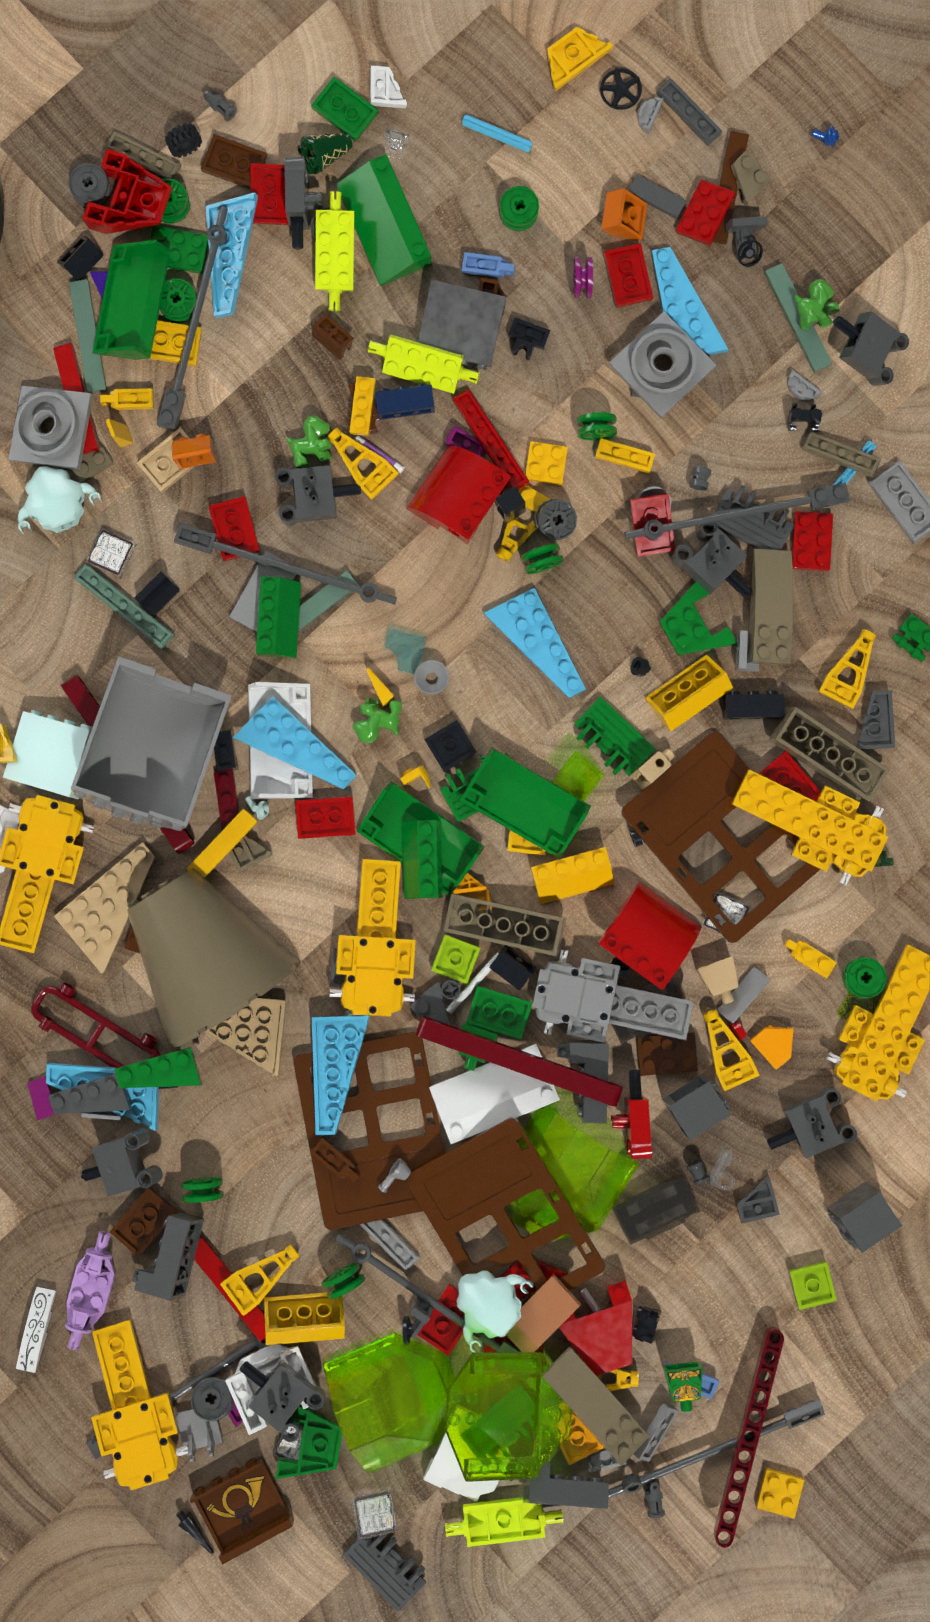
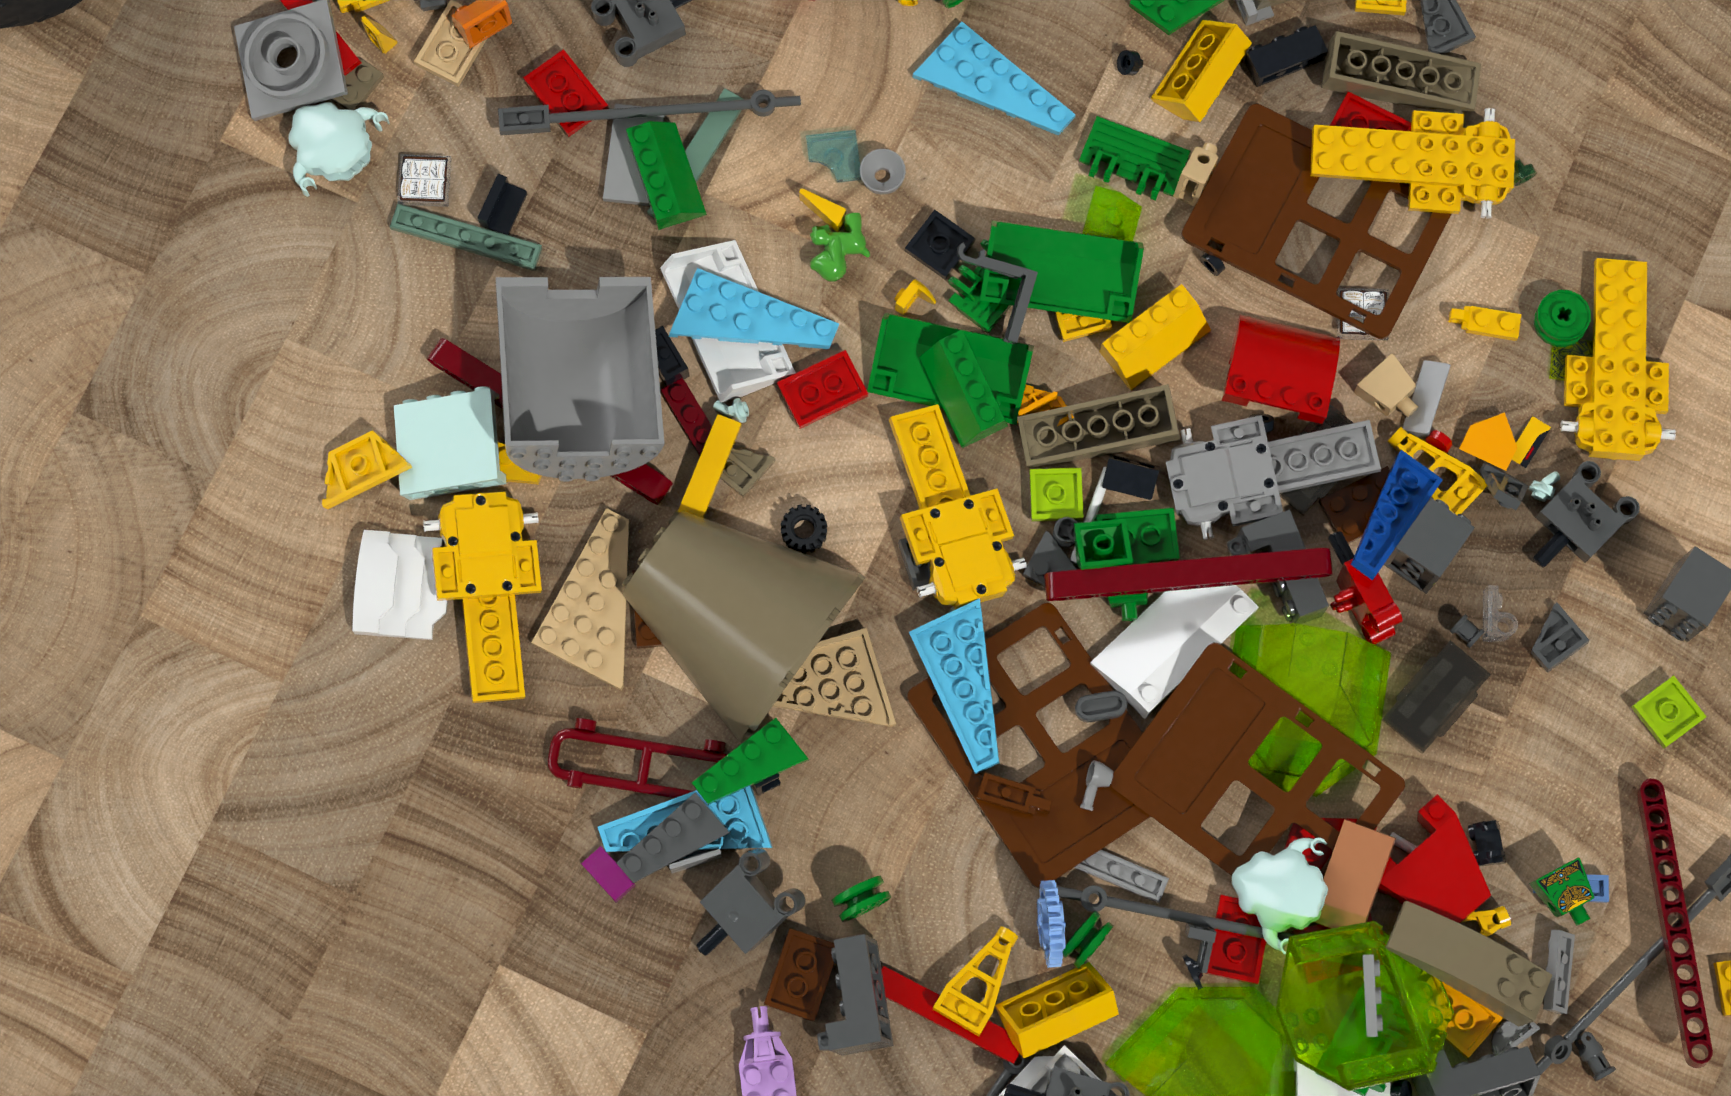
camera: 25 degrees left, 10 degrees down
none -> black tyre [781,504,827,554]
none -> dark grey hinge [957,242,1038,344]
none -> light blue gear [1037,880,1066,968]
none -> green slope [1074,518,1133,570]
none -> dark grey tile [1075,691,1127,723]
none -> blue wing [1351,450,1443,580]
none -> light grey plate [1363,954,1383,1037]
none -> dark grey wing [1479,461,1528,510]
none -> yellow sticker [1512,416,1551,468]
none -> light aqua plate [1529,471,1560,502]

